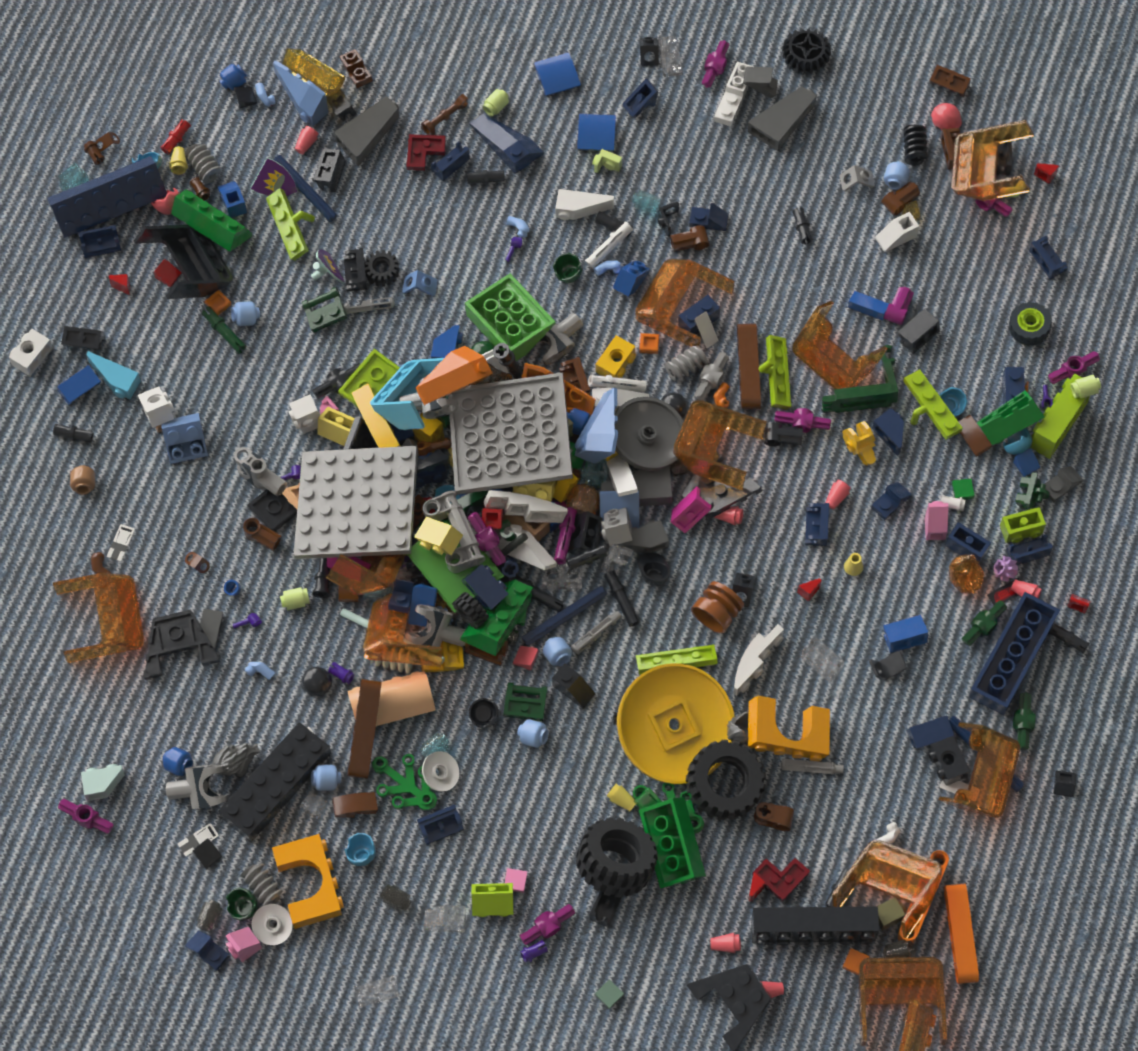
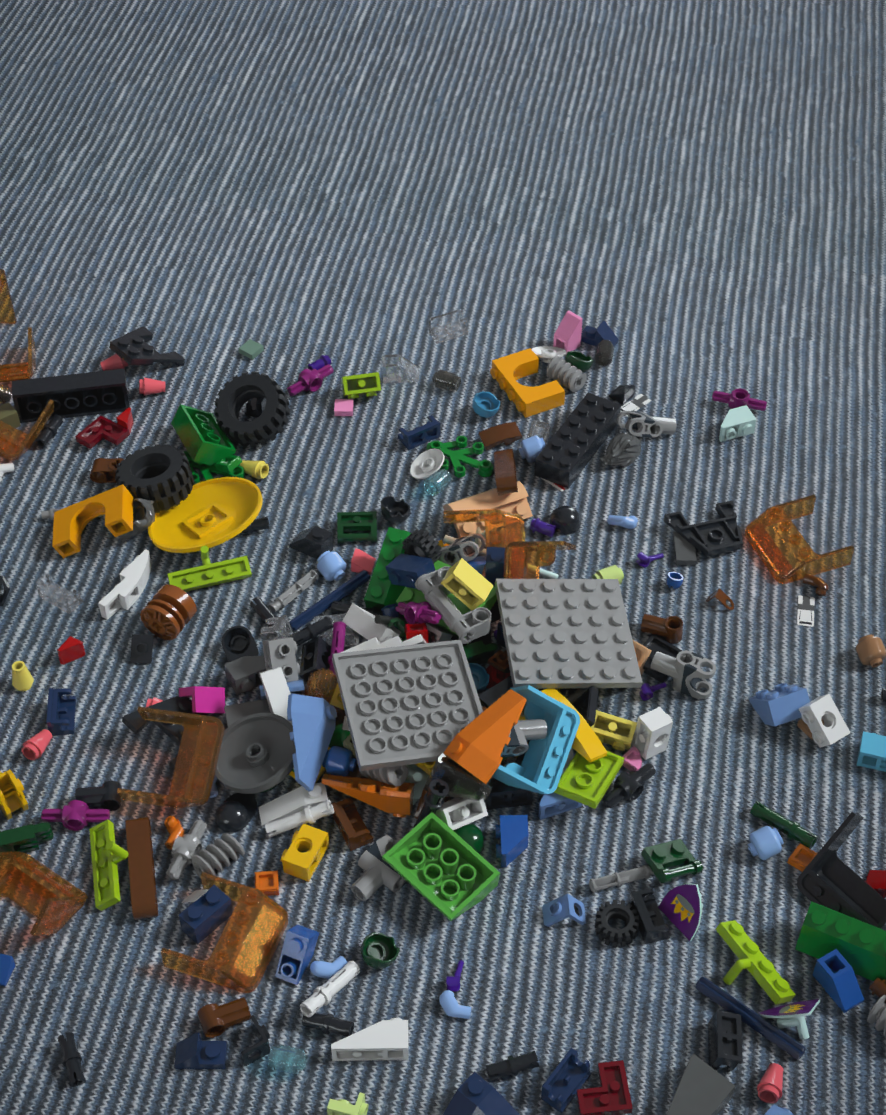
camera: 170 degrees right, 20 degrees down
blue head [162,747,193,776] -> none
light blue head [517,719,549,748] -> none

